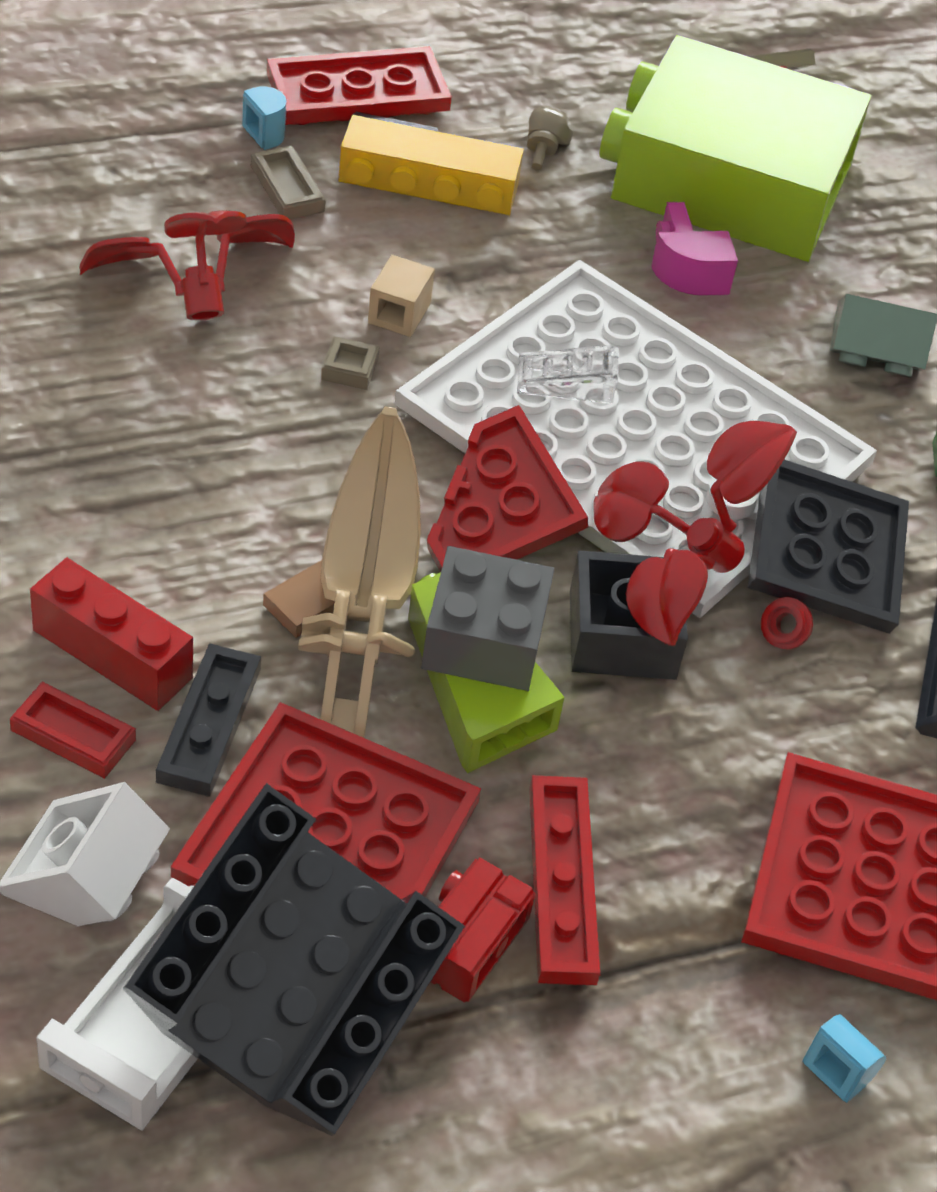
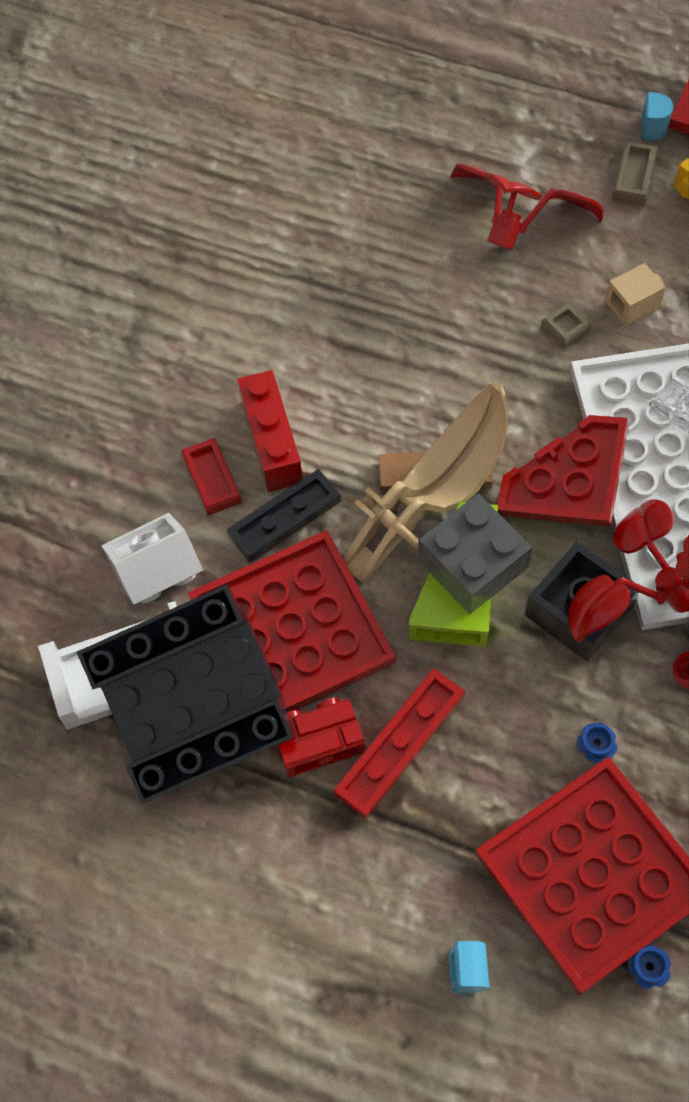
camera: 50 degrees right, 15 degrees up
none -> blue plate [577,723,617,763]

